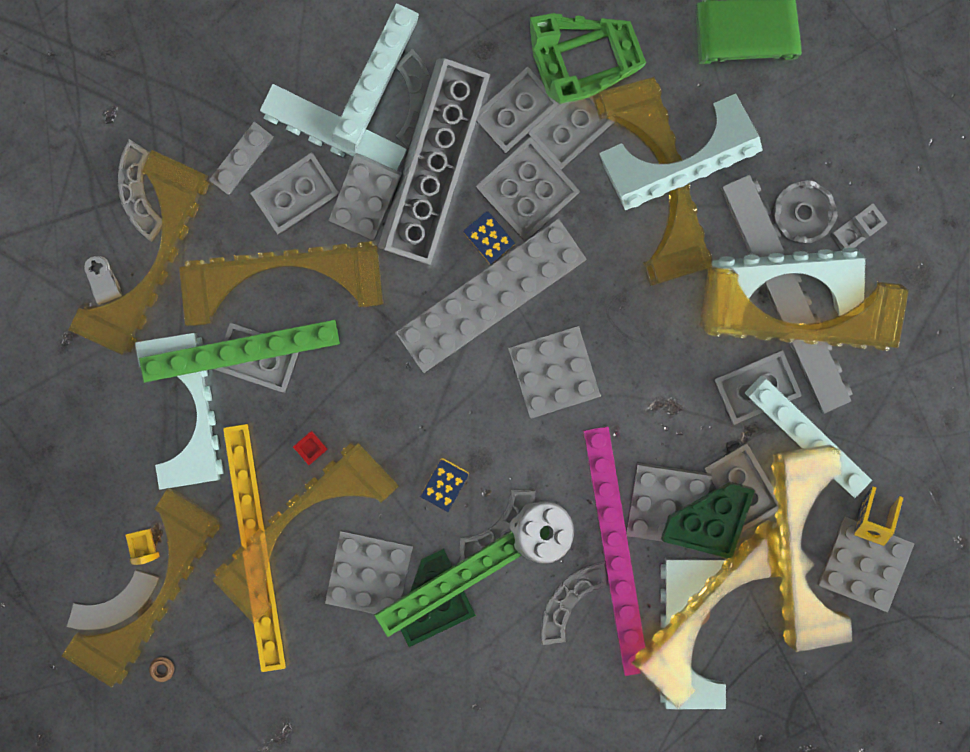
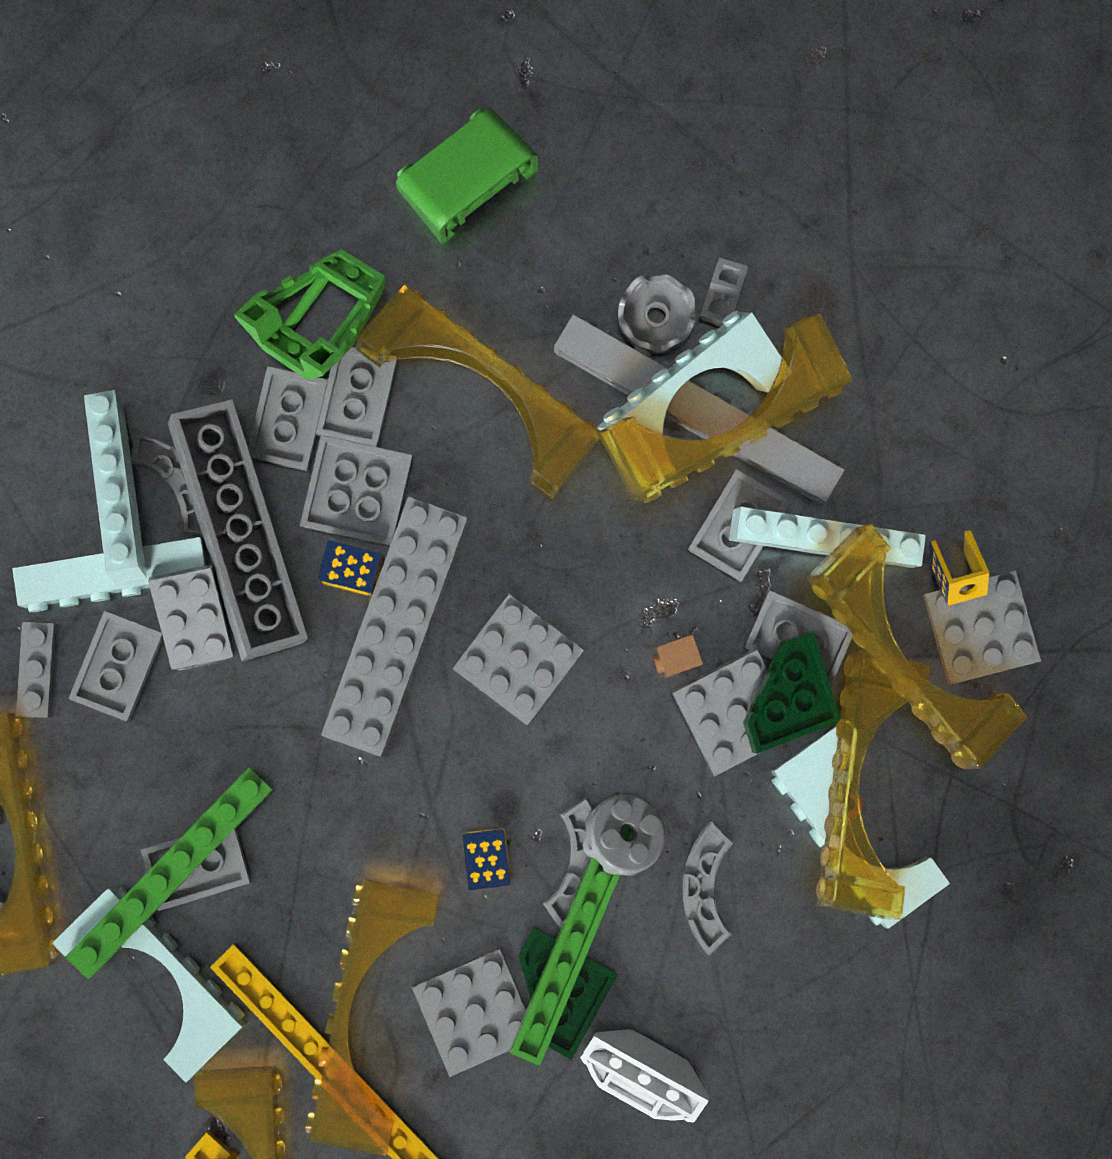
camera: 40 degrees left, 5 degrees down
clear yellow arch [179,241,384,326] -> none
red plate [293,431,328,465] -> none
dark pink brick [583,426,649,676] -> none
light aqua arch [599,94,763,210] -> none
none -> white wedge [581,1029,710,1122]
none -> medium nougat brick [652,635,703,678]

